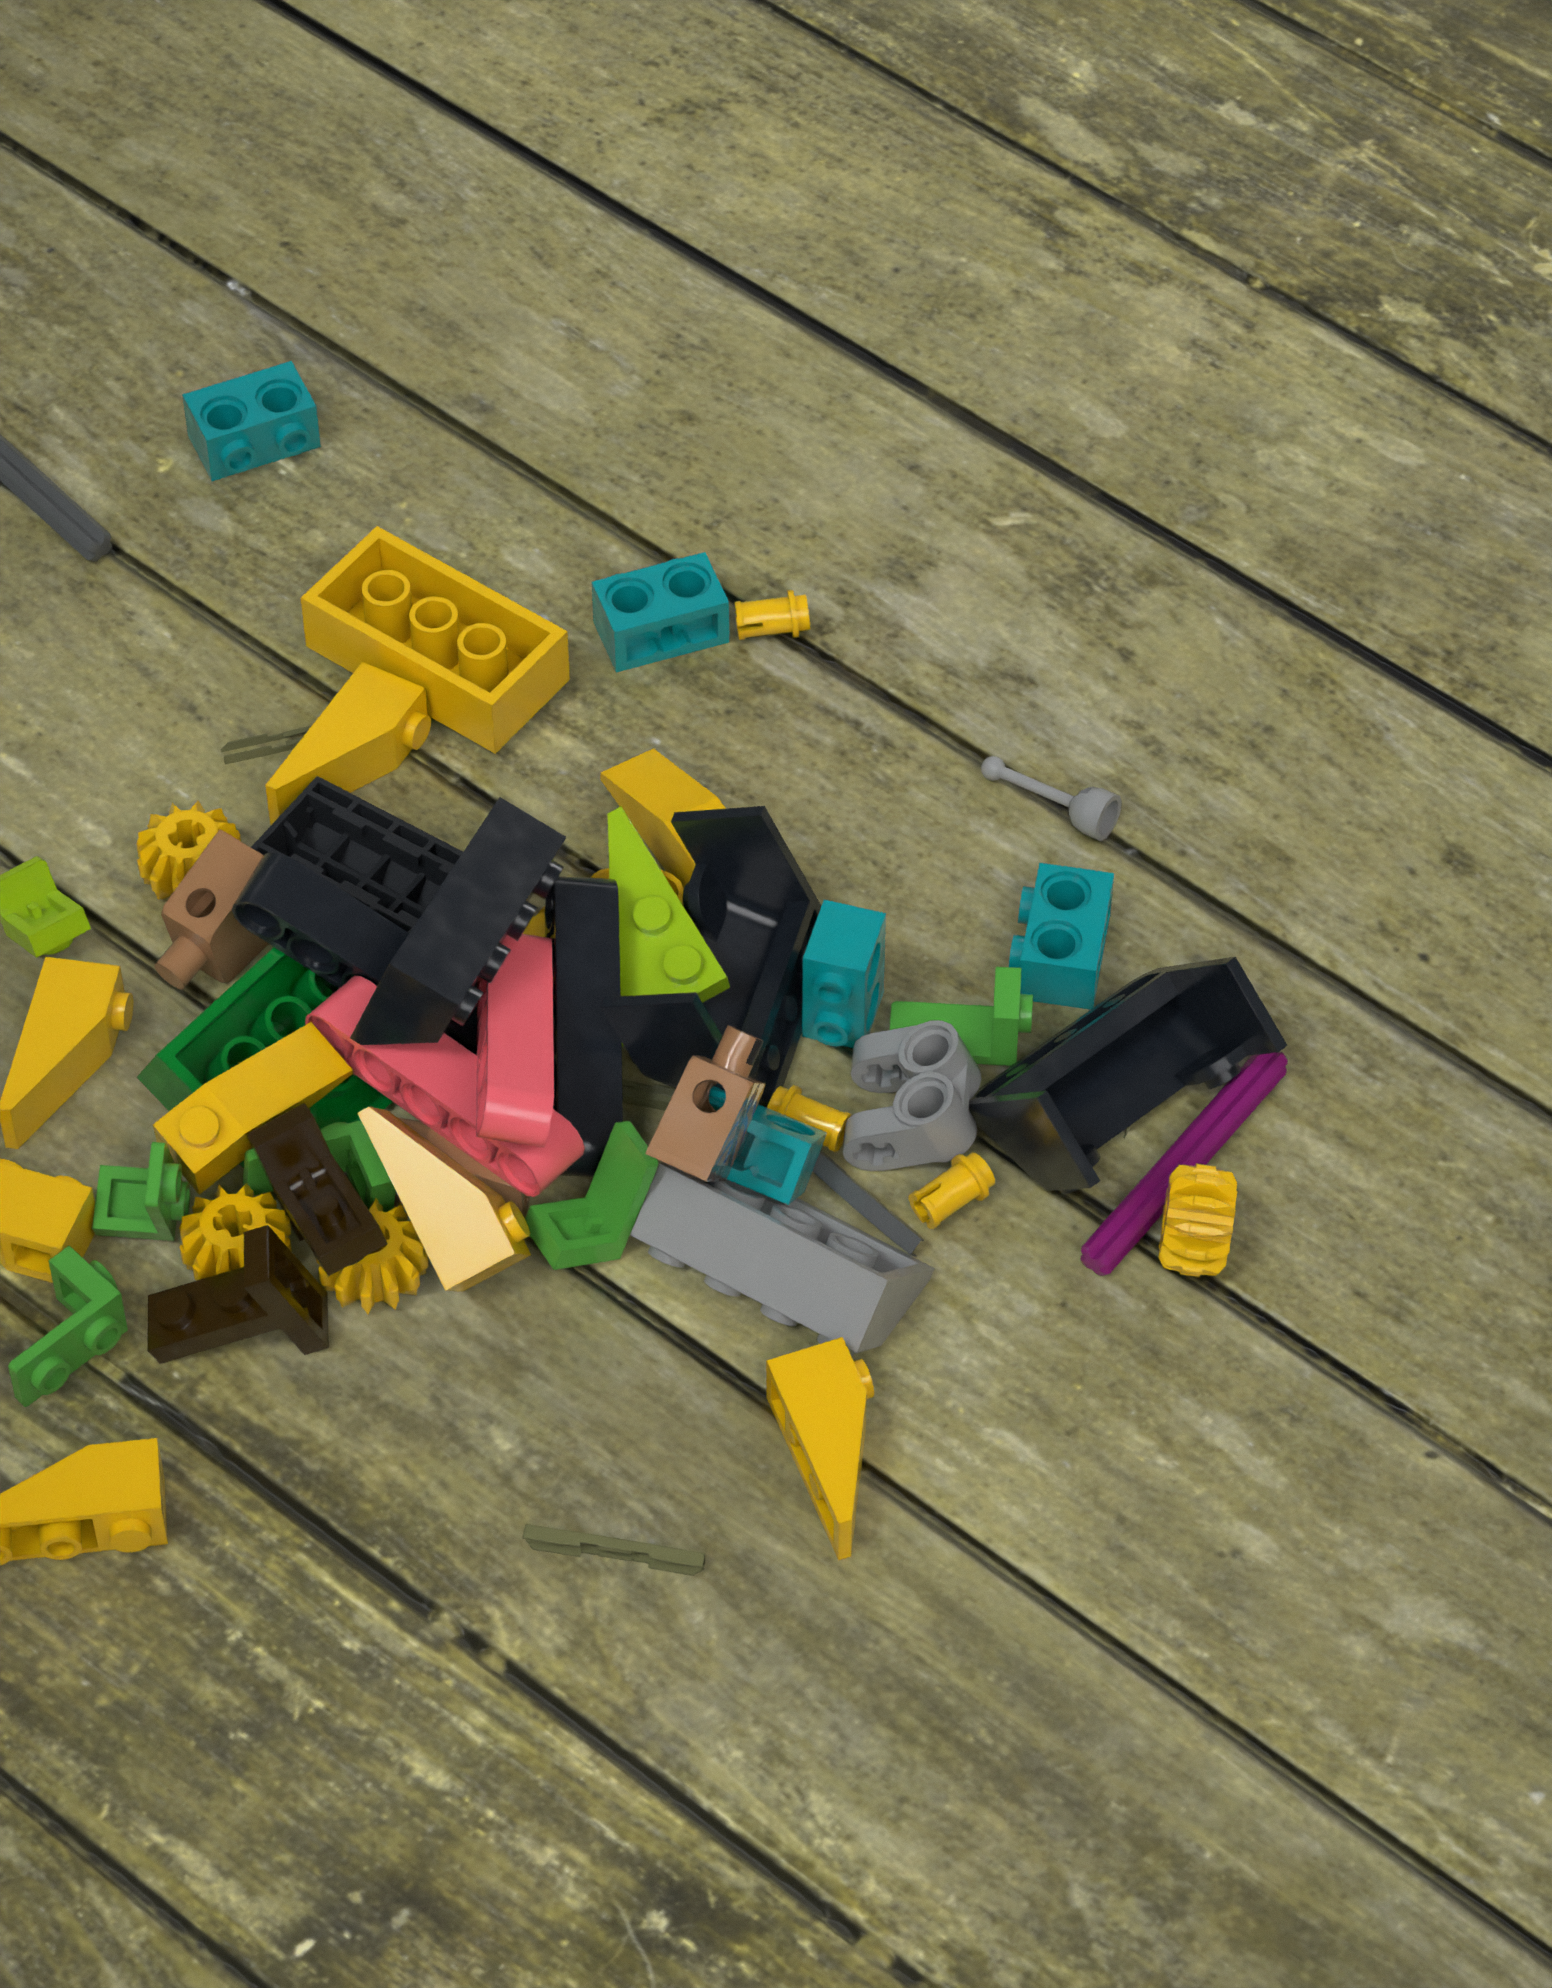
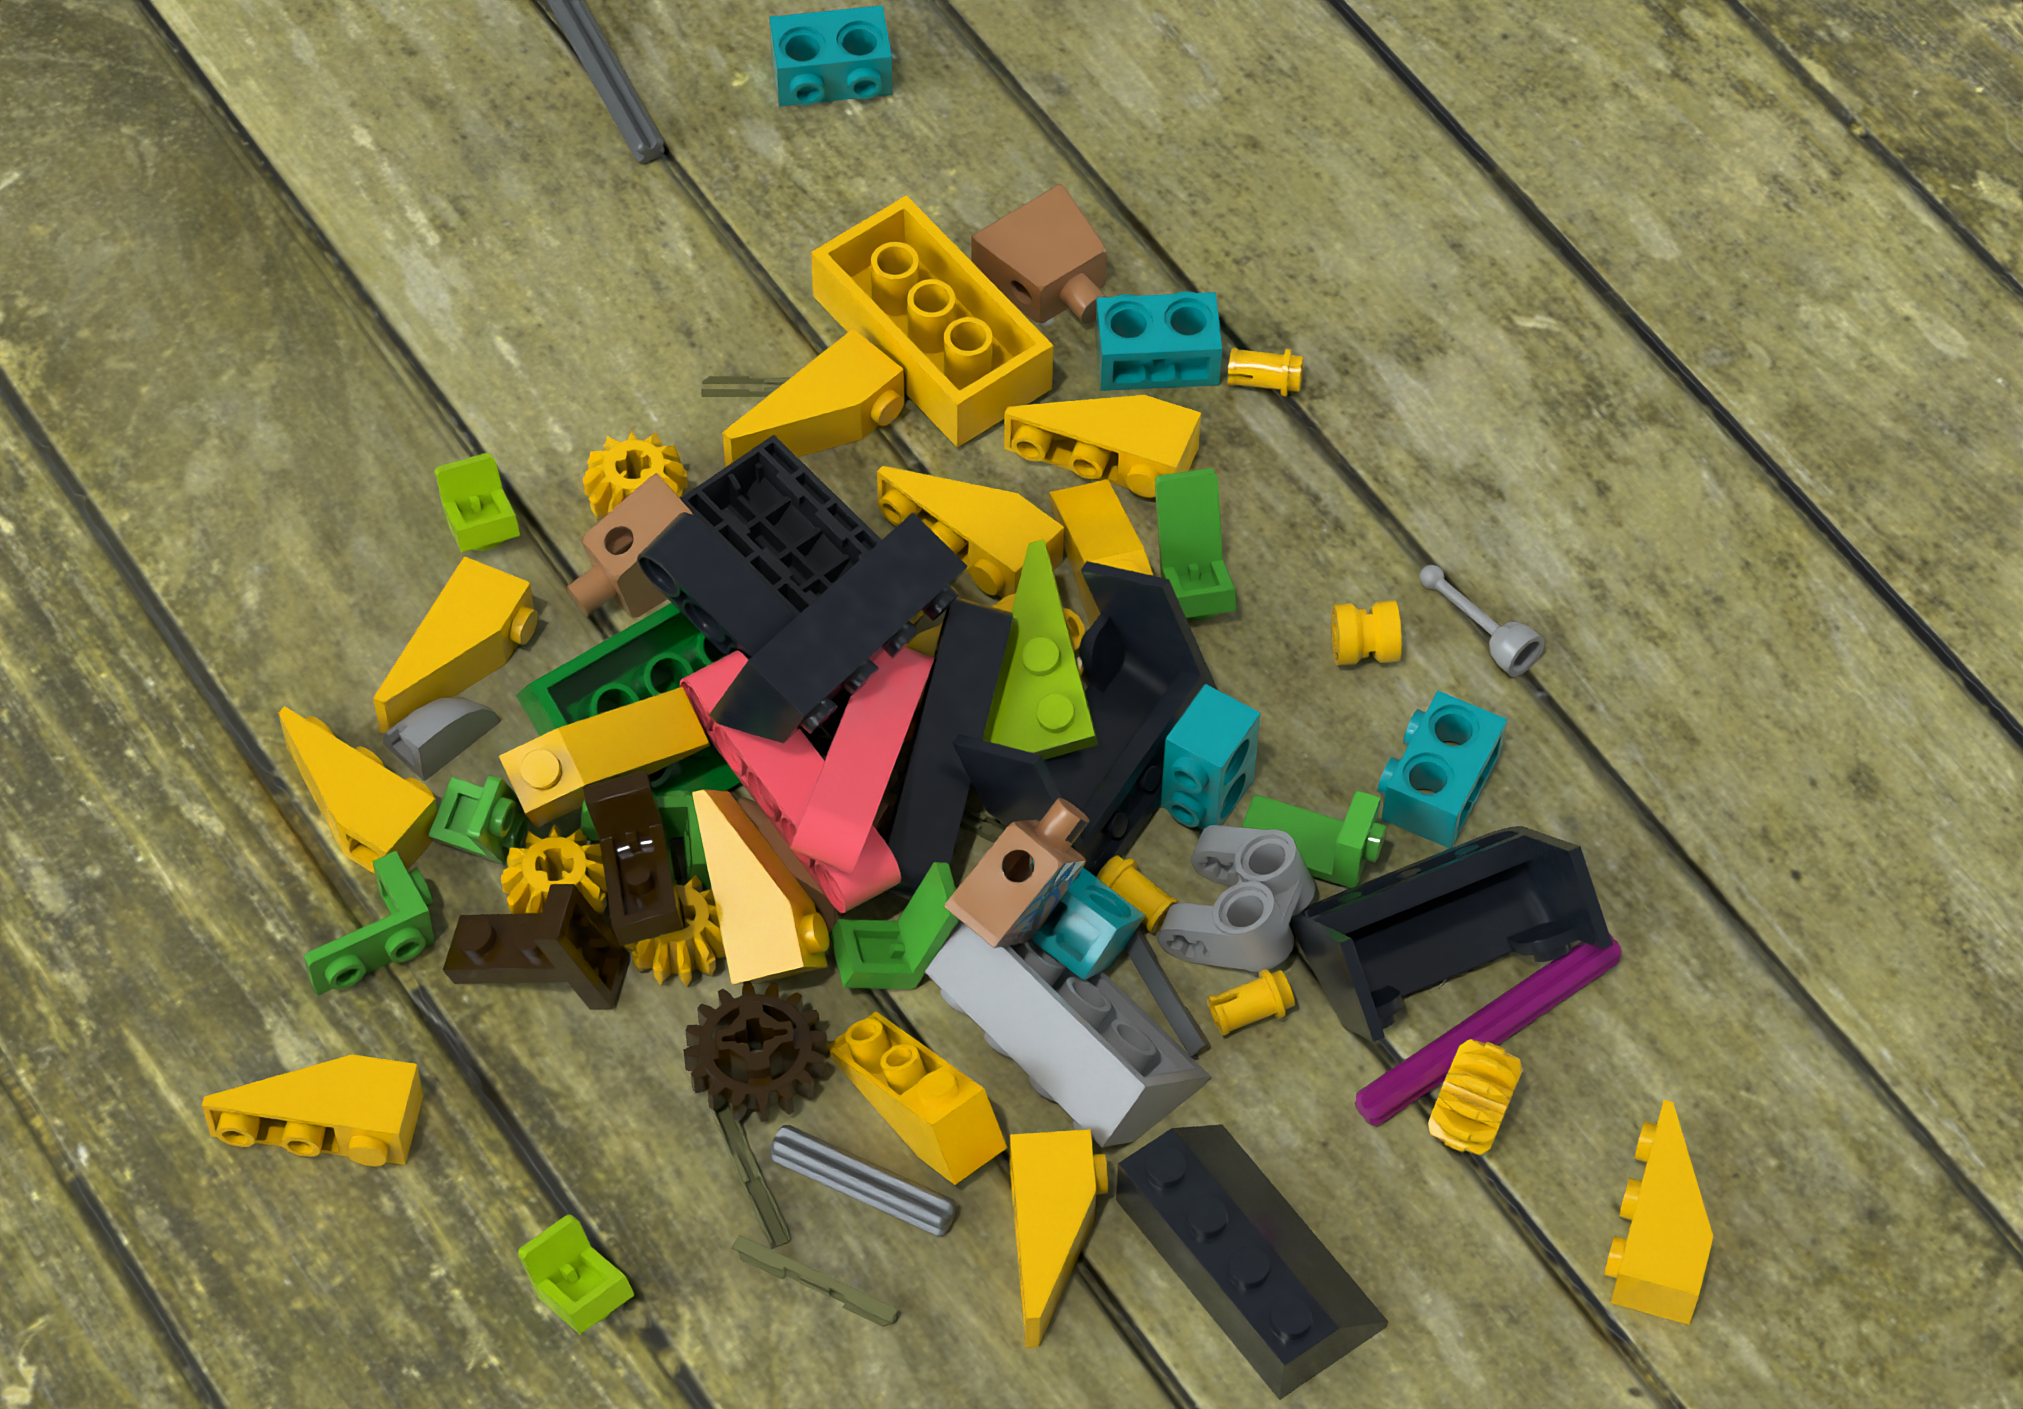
camera: 15 degrees right, 5 degrees up
none -> light grey brick [383,697,500,782]
none -> lime bracket [518,1214,634,1335]
none -> dark brown gear [683,981,828,1122]
none -> olive piece [707,1095,790,1249]
none -> axle [770,1125,956,1236]
none -> yellow slope [827,1011,1007,1185]
none -> yellow slope [877,466,1064,599]
none -> medium nougat torso [971,183,1107,324]
none -> yellow slope [1004,395,1201,498]
none -> black slope [1116,1124,1388,1400]
none -> bright green bracket [1155,468,1236,620]
none -> yellow wheel [1331,600,1402,666]
none -> yellow slope [1604,1099,1714,1325]

